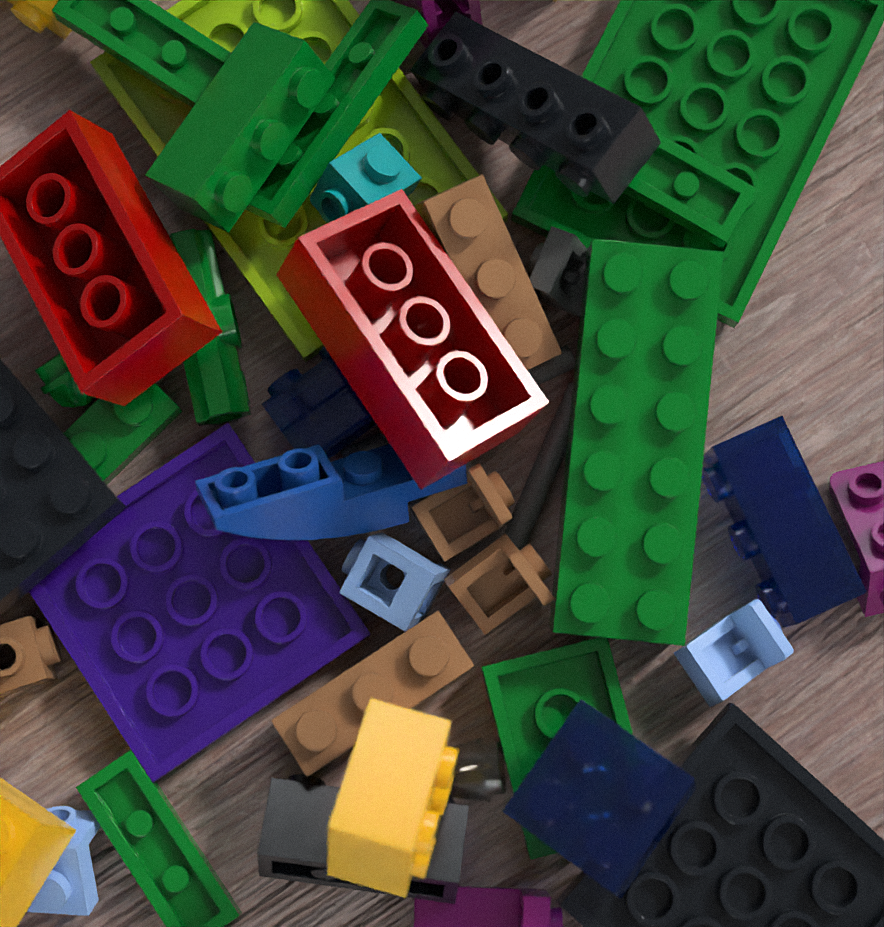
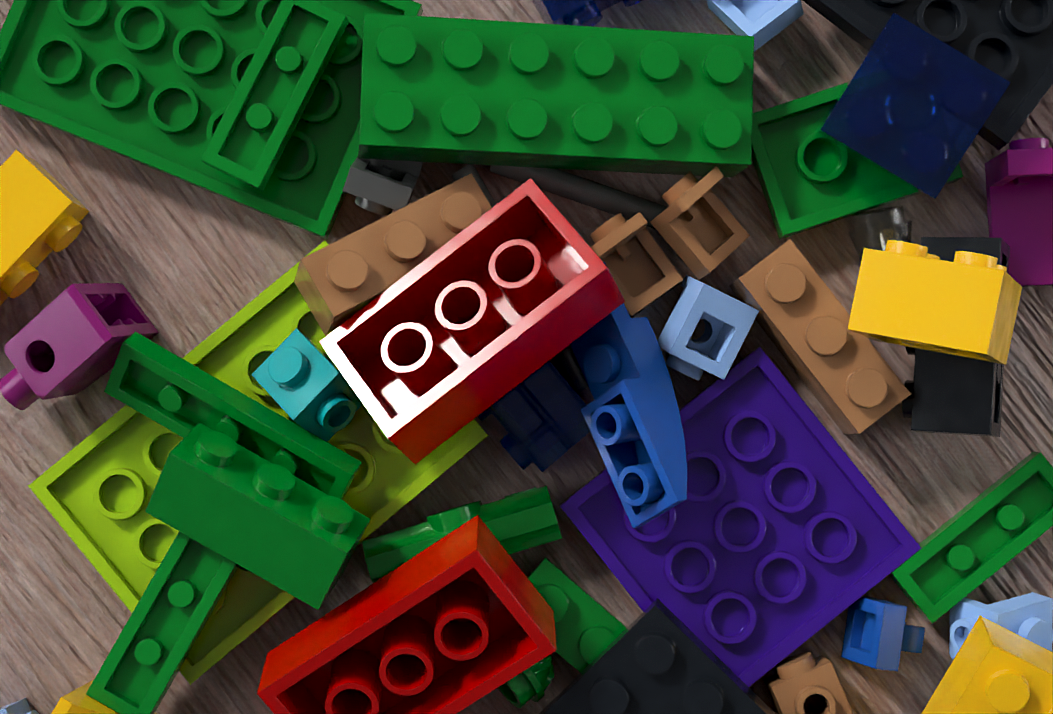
camera: 90 degrees left, 5 degrees up
black brick [410,12,661,204] -> none
none -> blue tile [841,596,925,672]

